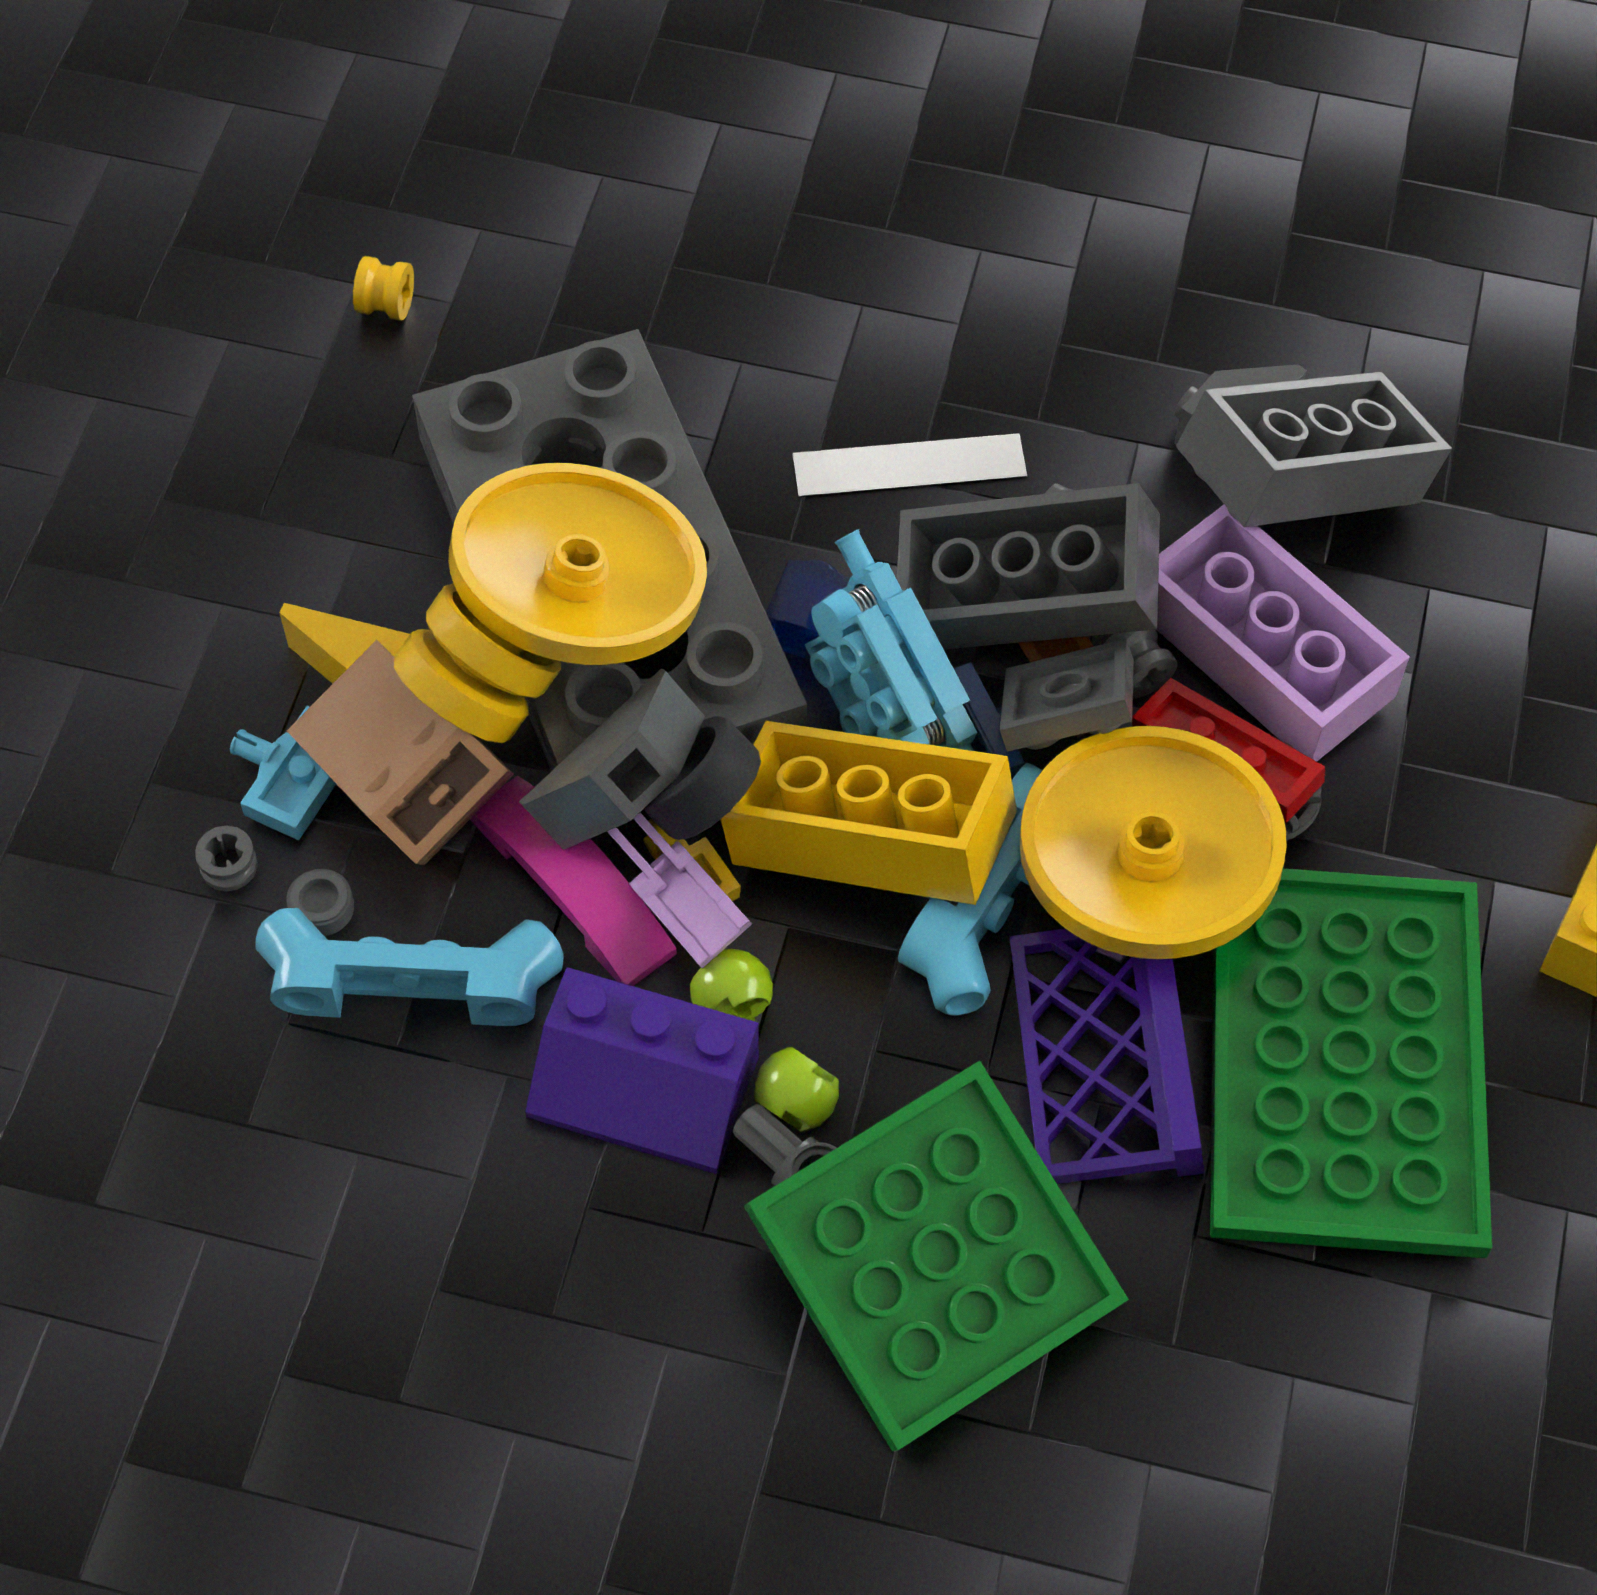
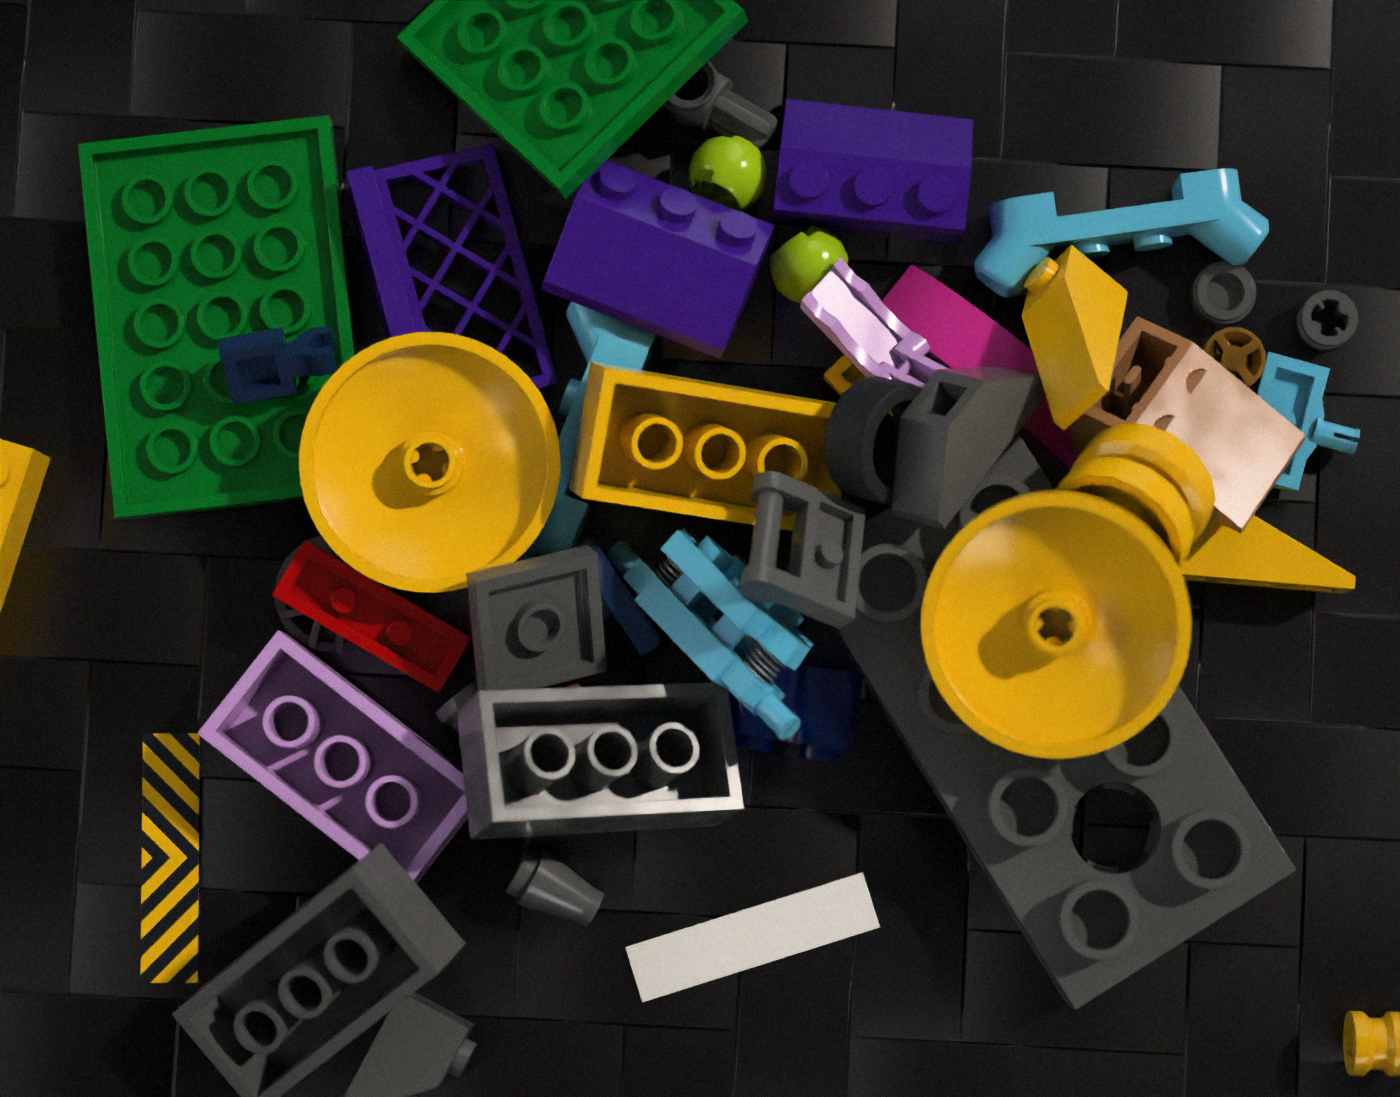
camera: 175 degrees right, 25 degrees up
none -> sticker [140,733,200,983]
none -> dark blue plate [219,327,337,405]
none -> dark purple slope [541,160,775,359]
none -> dark grey plate [739,471,866,630]
none -> yellow slope [1021,244,1128,430]
none -> pearl gold wheel [1201,327,1266,387]

